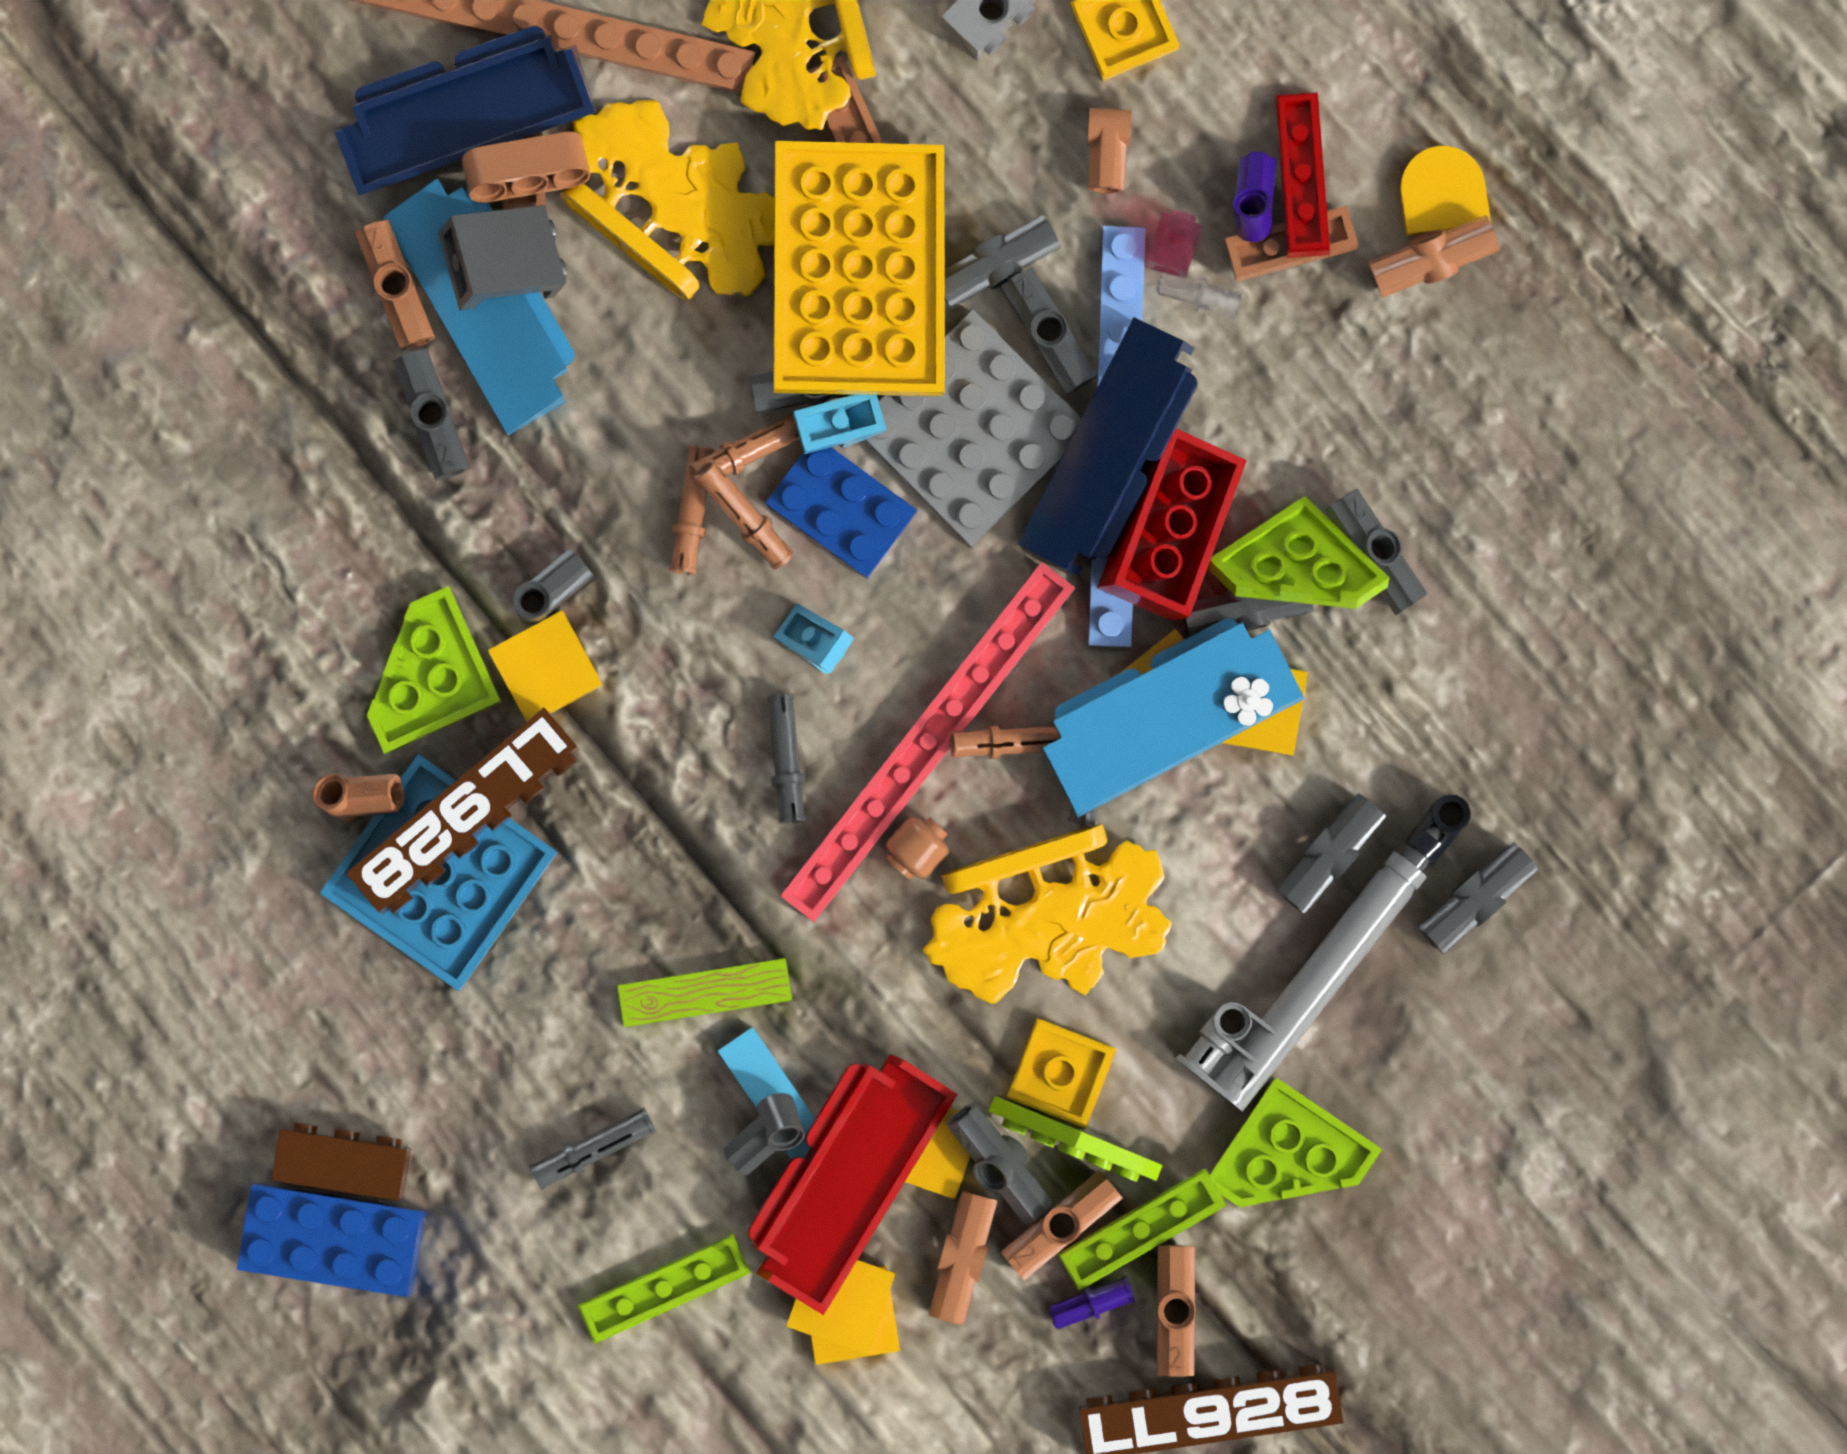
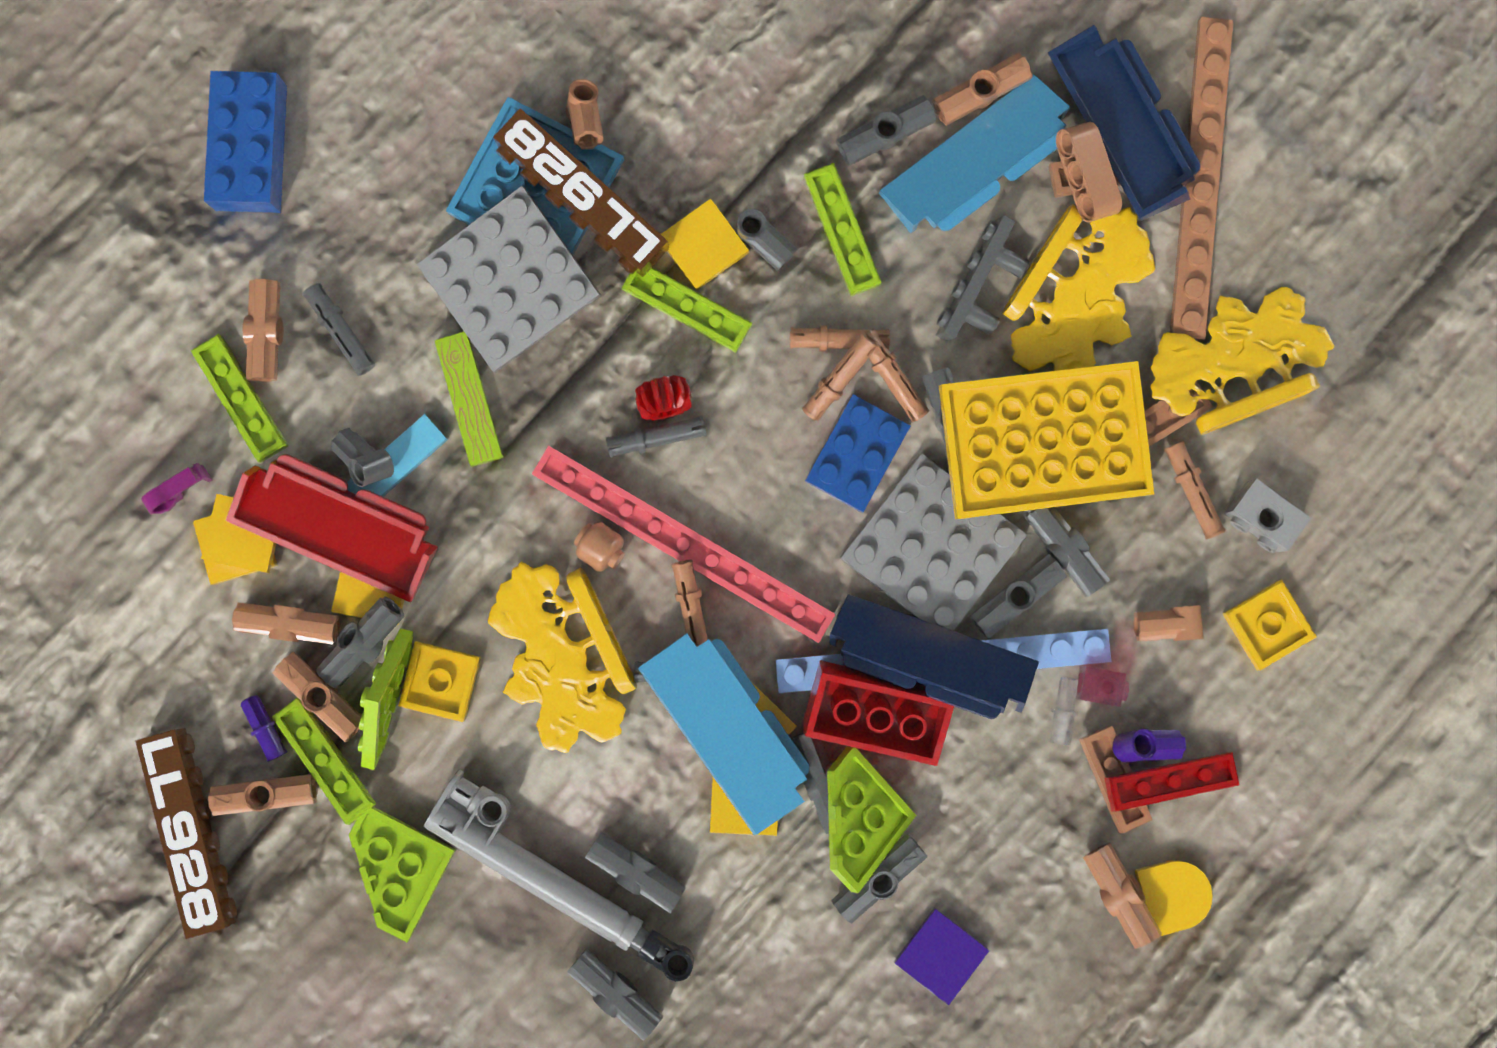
camera: 80 degrees right, 0 degrees up
reddish brown brick [271,1122,412,1201] -> none
lime plate [367,586,502,755] -> none
dark grey panel [438,205,567,311] -> none
medium azure slope [773,603,854,674] -> none
medium azure slope [793,395,887,454] -> none
white plant [1223,677,1273,725] -> none
none -> magenta piece [141,463,212,514]
none -> nougat piece [242,279,284,382]
none -> light grey plate [417,186,601,372]
none -> lime tile [622,267,752,353]
none -> red gear [635,375,692,421]
none -> lime tile [803,163,882,296]
none -> dark purple tile [894,907,989,1005]
none -> dark grey plate [936,215,1030,341]
none -> nougat pin [1164,441,1226,540]

